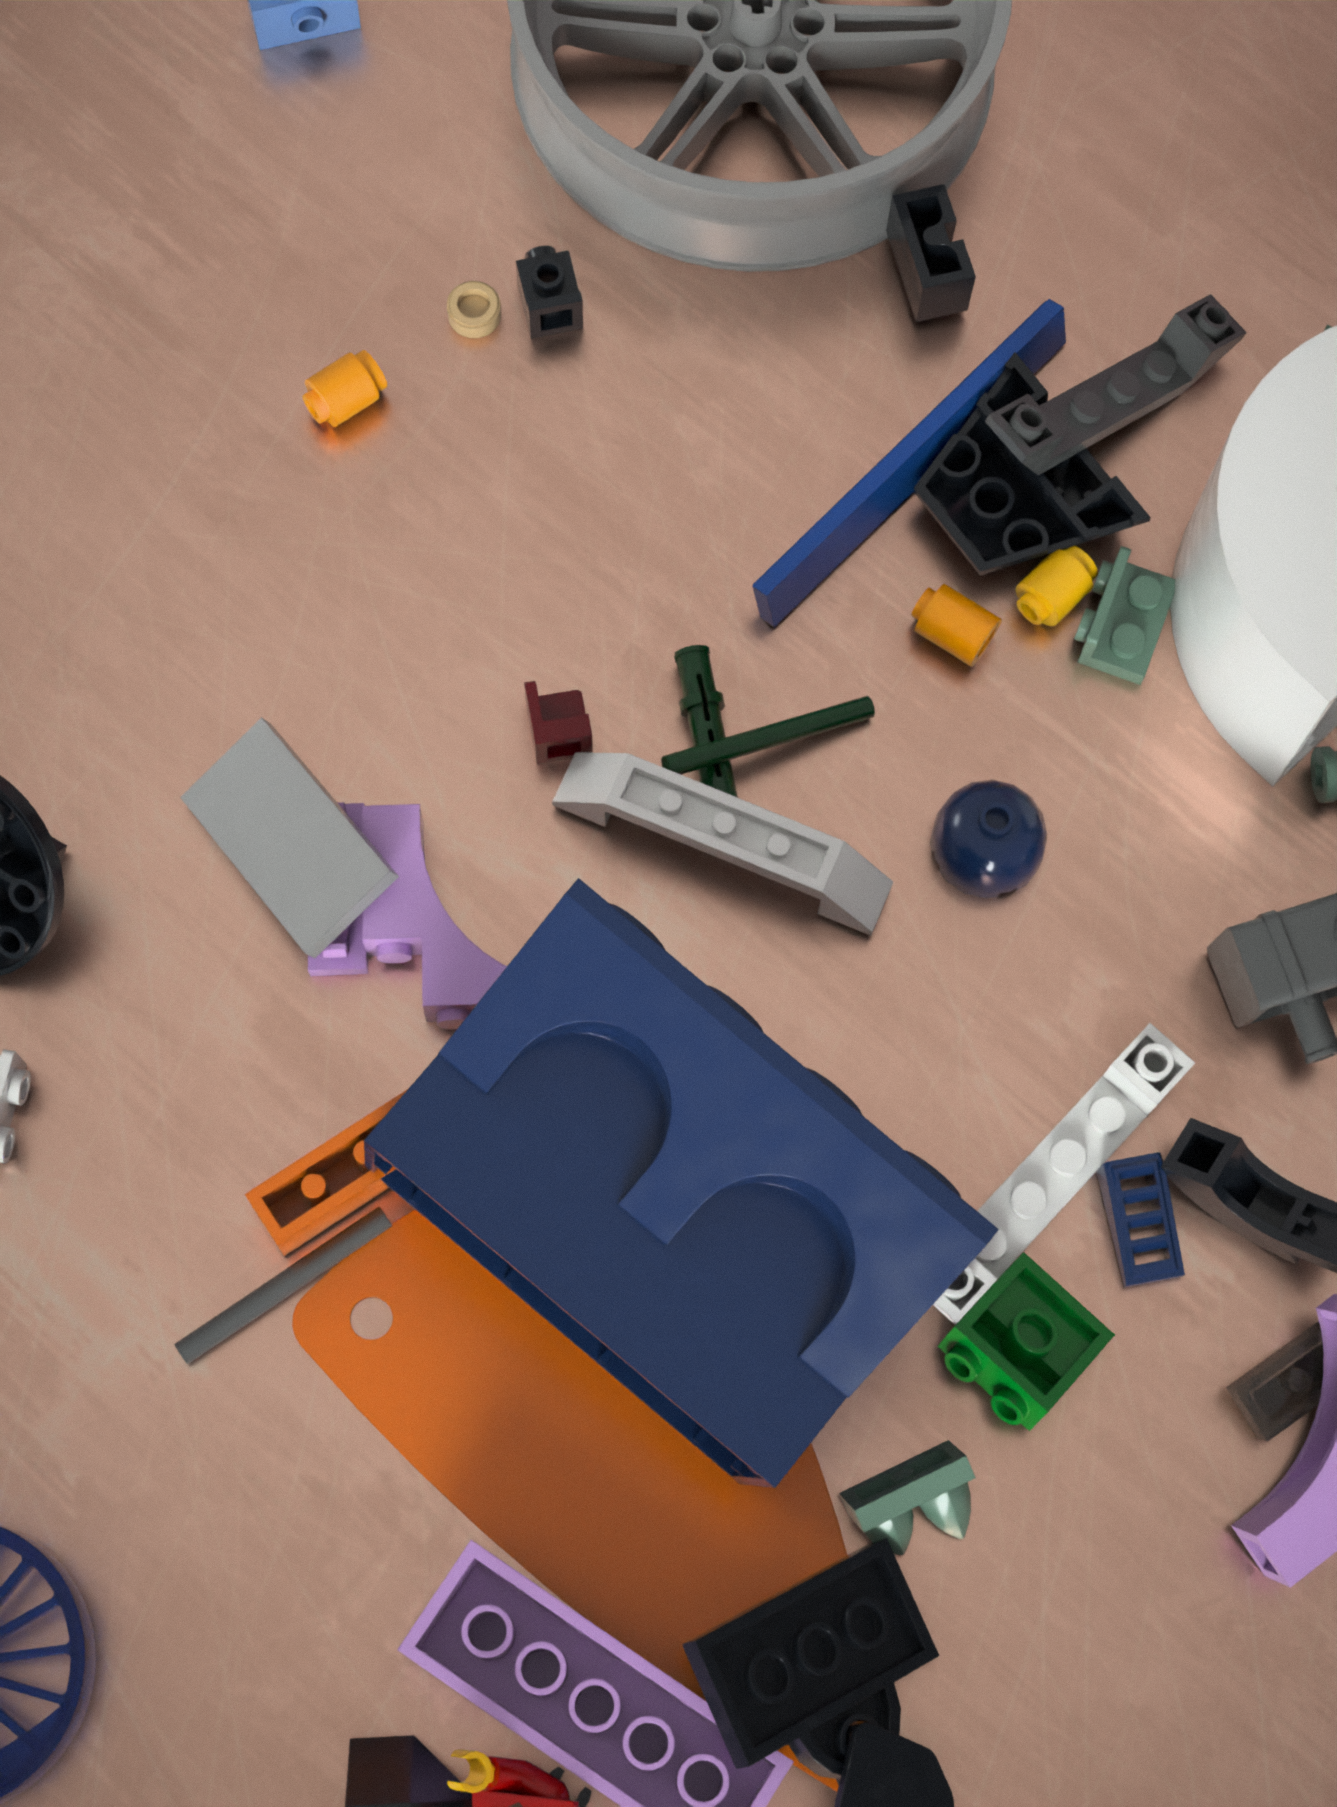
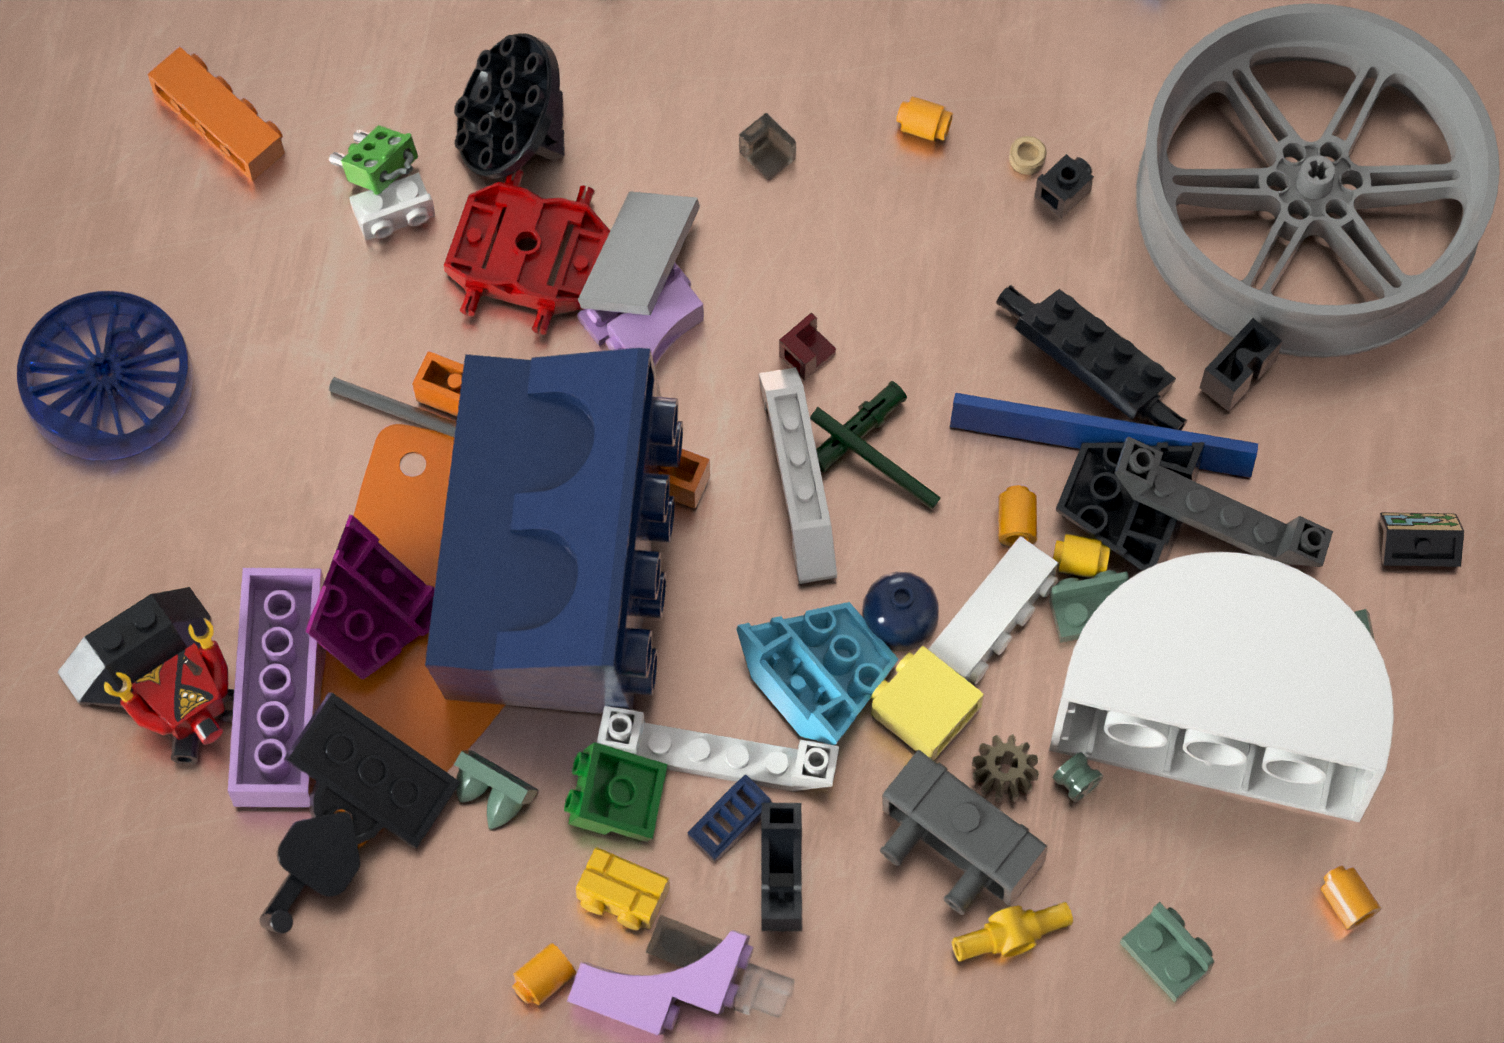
camera: 60 degrees right, 5 degrees down
none -> magenta wedge [305,514,435,680]
none -> red piece [444,169,610,335]
none -> light orange brick [512,943,577,1005]
none -> yellow brick [576,847,670,930]
none -> medium azure wedge [736,602,899,746]
none -> clear smoke panel [739,113,796,180]
none -> light yellow brick [871,646,984,760]
none -> white brick [928,536,1058,684]
none -> dark tan gear [972,734,1039,803]
none -> black plate [996,285,1187,430]
none -> black panel [1380,512,1464,567]

